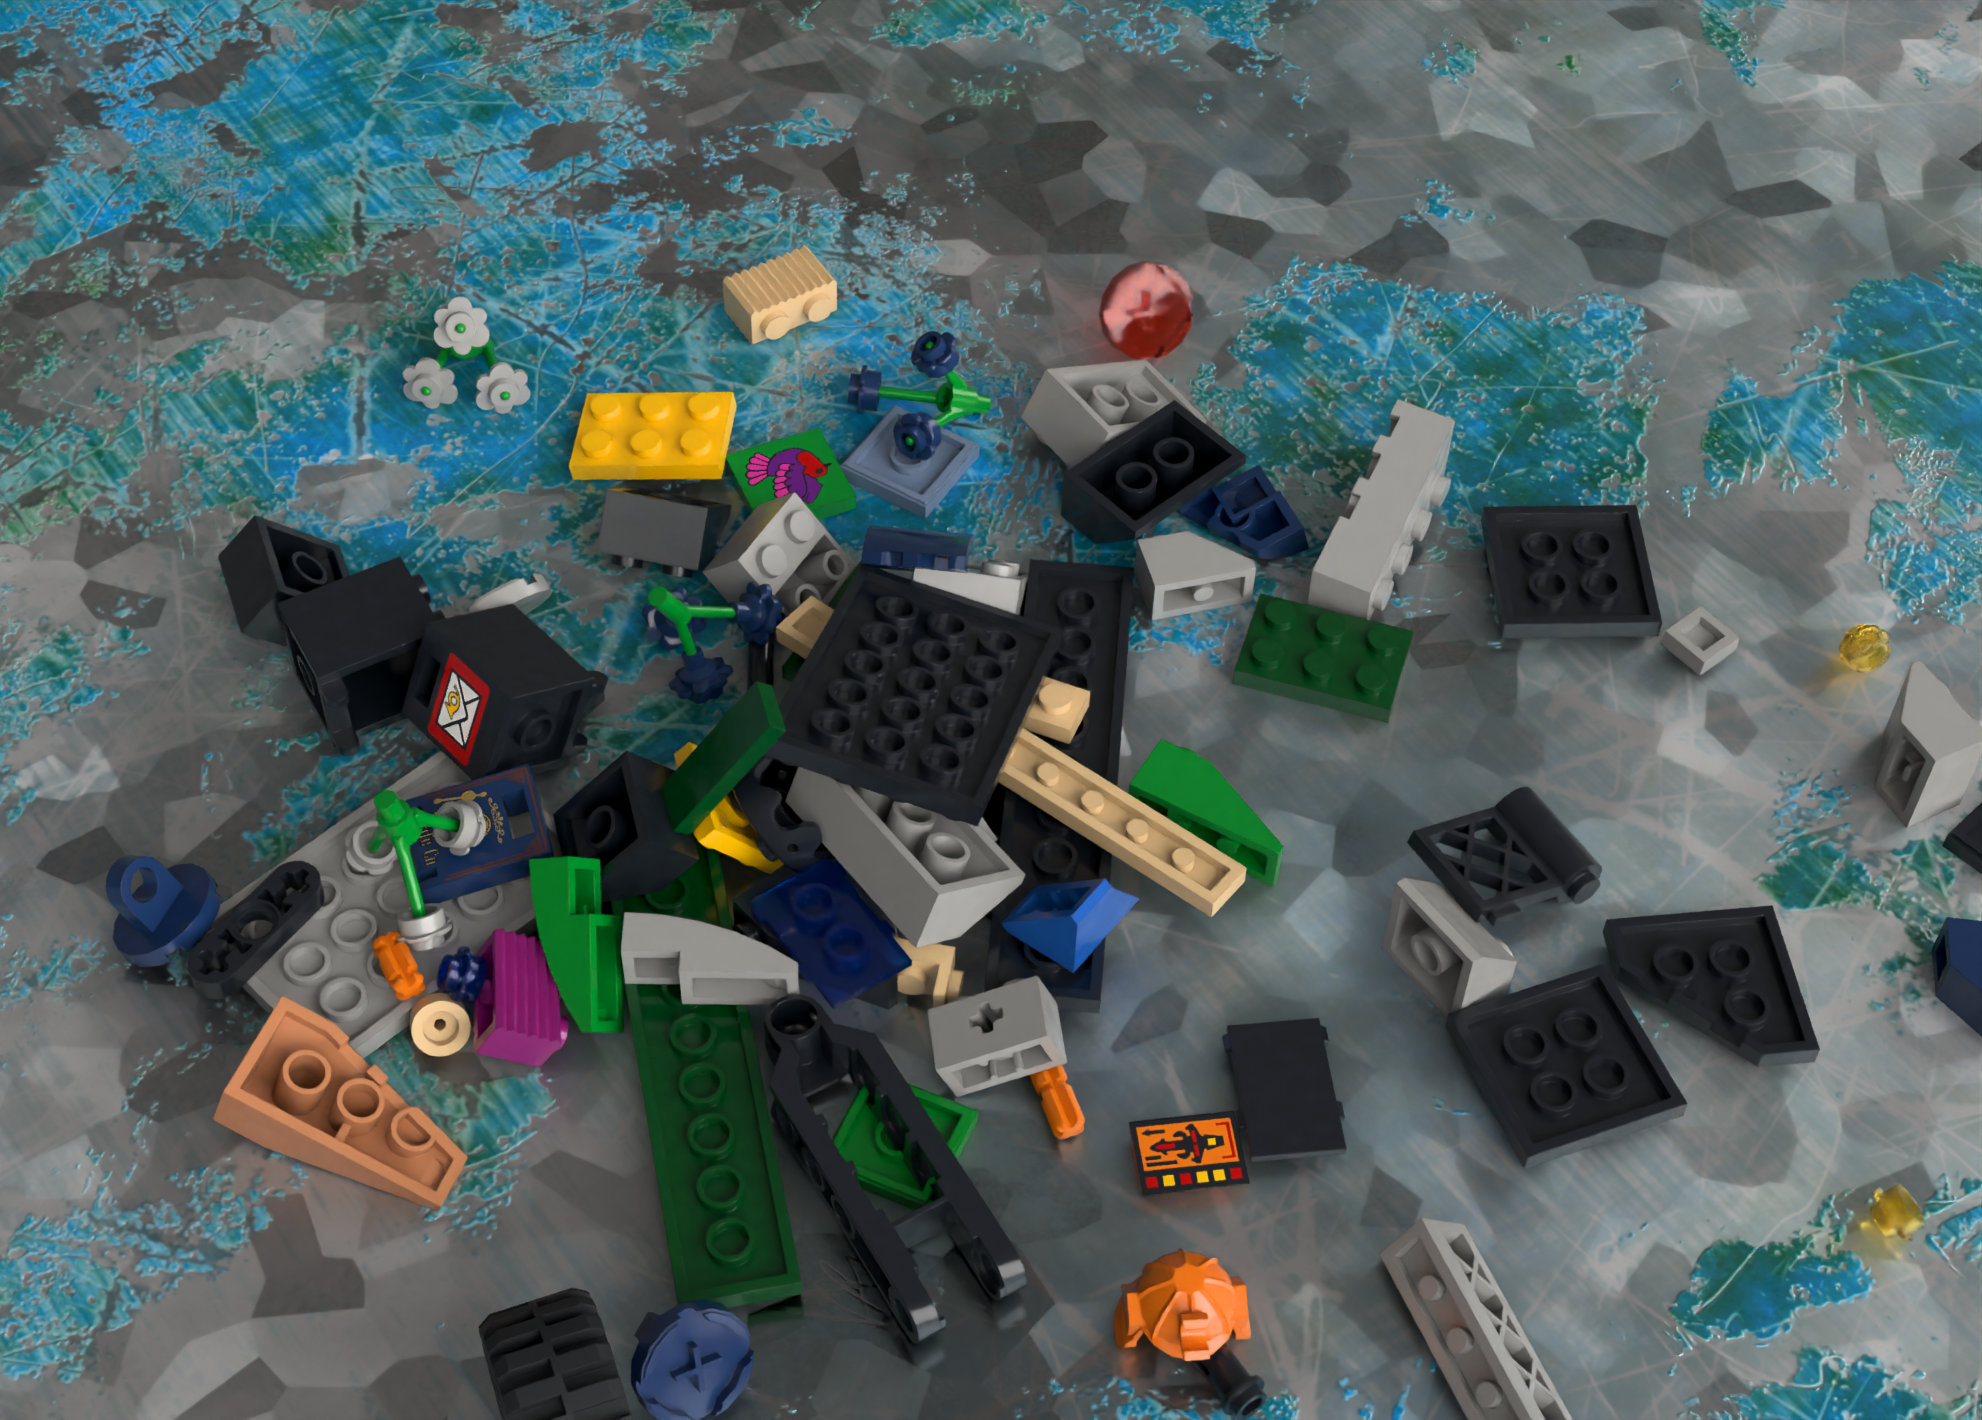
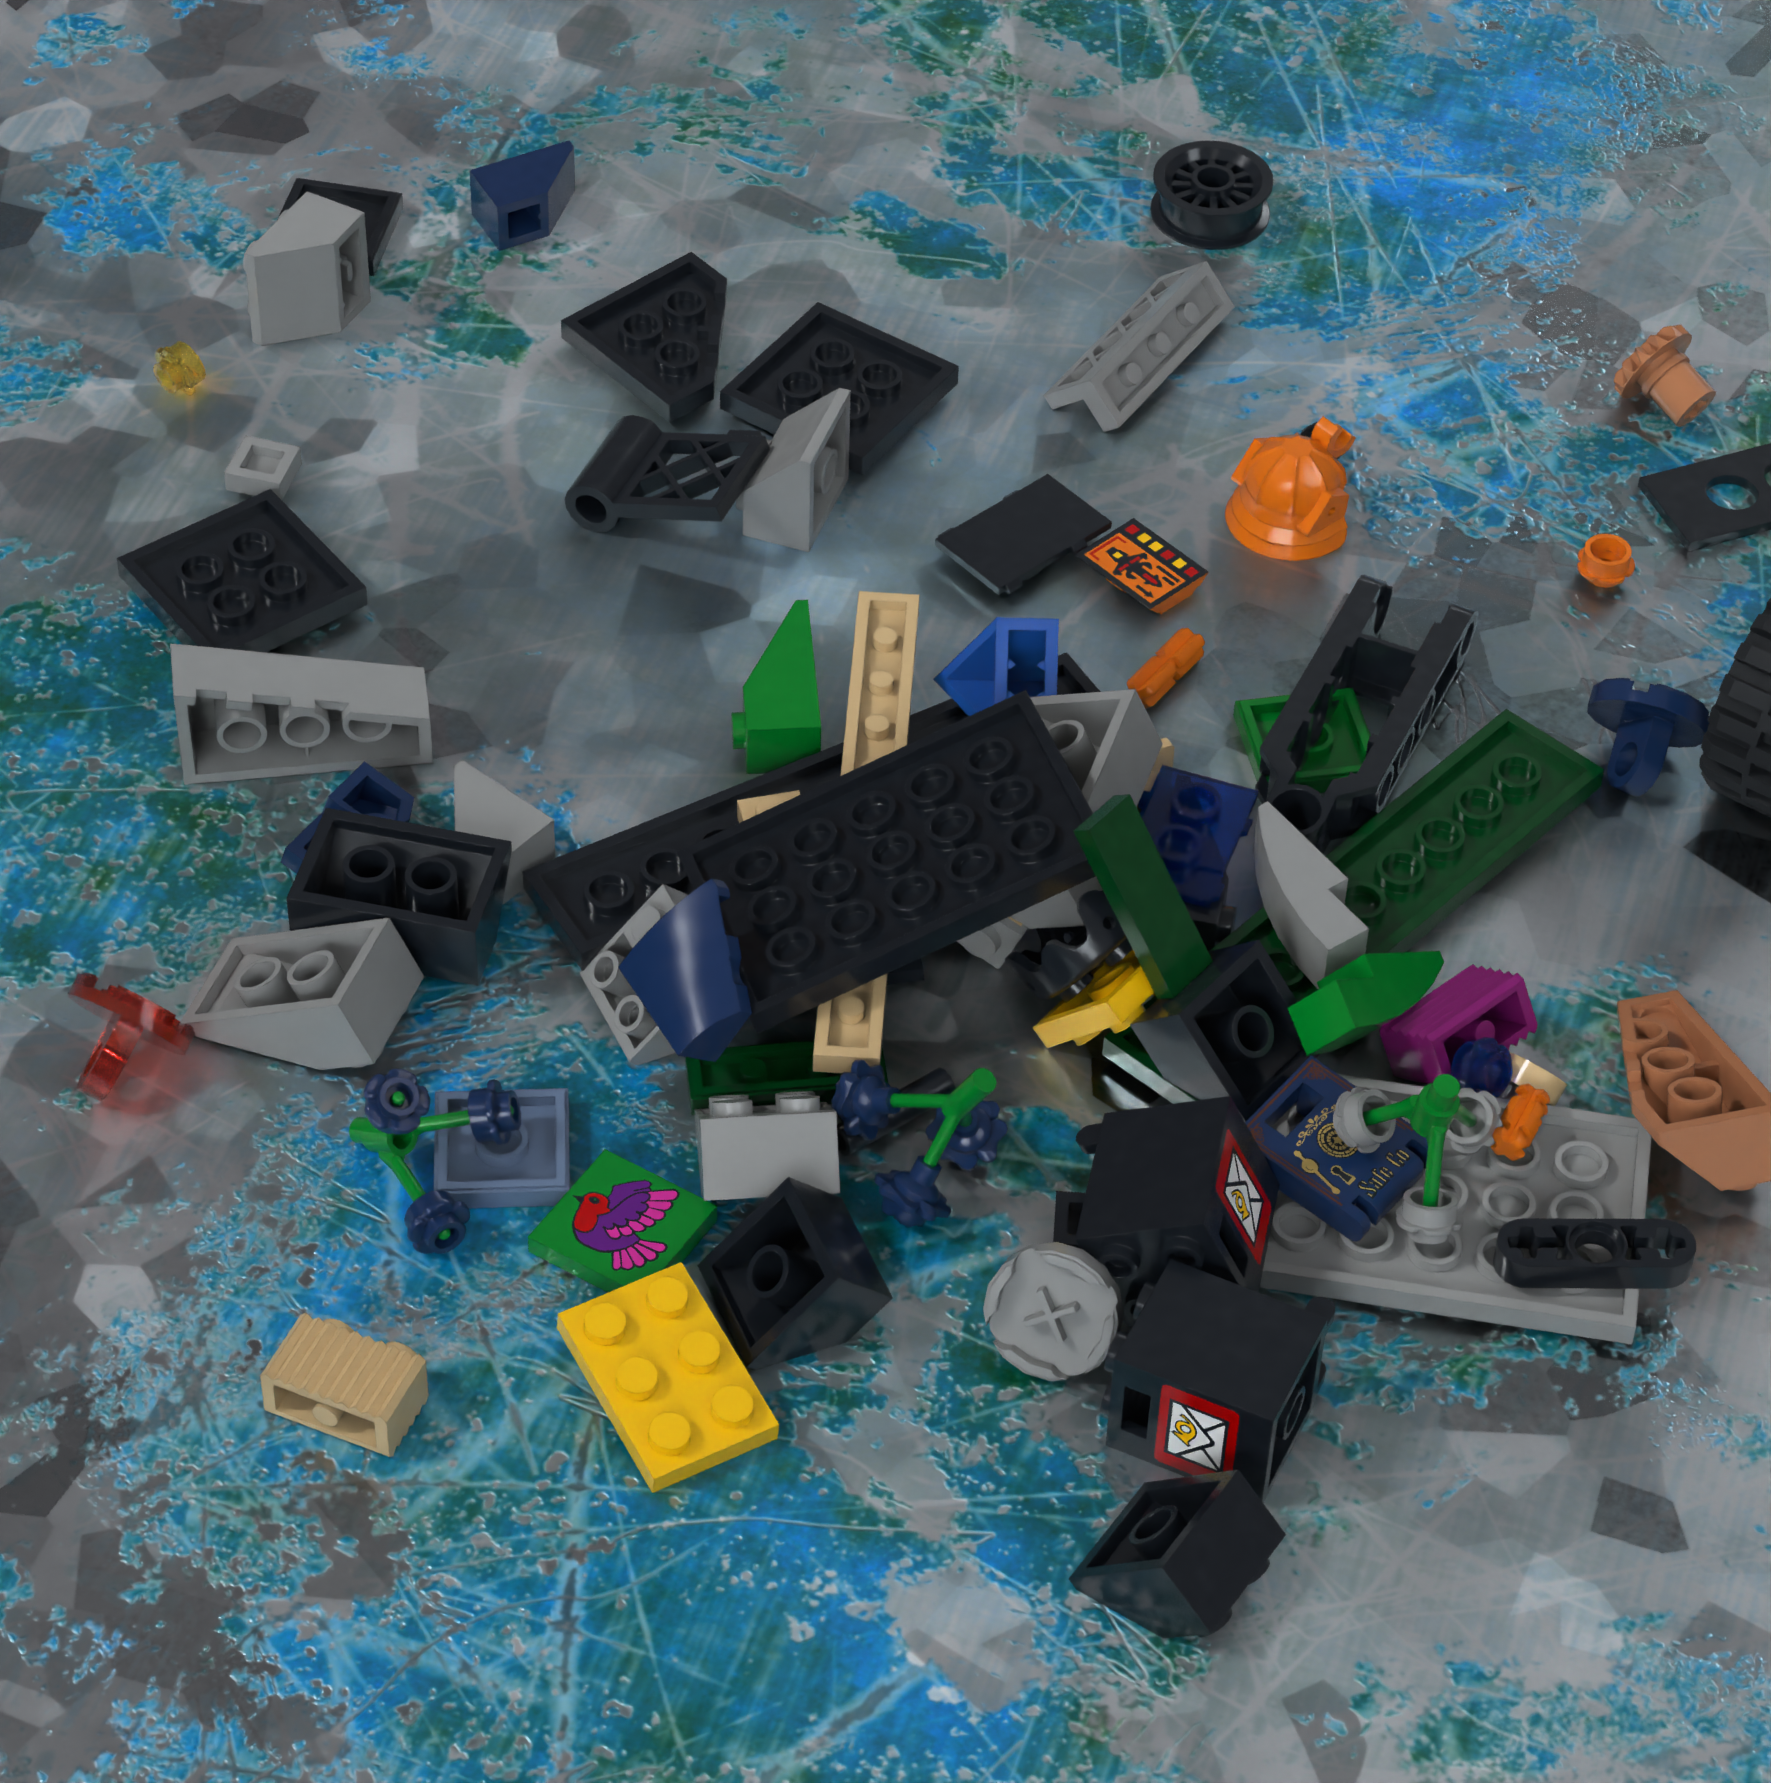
camera: 125 degrees left, 5 degrees down
dark blue tile [105,855,221,967] -> none
light grey plant [403,296,530,414] -> none
light grey brick [927,976,1067,1097] -> none
dark green plate [1232,593,1414,723] -> none
clear yellow plate [1870,1183,1926,1242] -> none

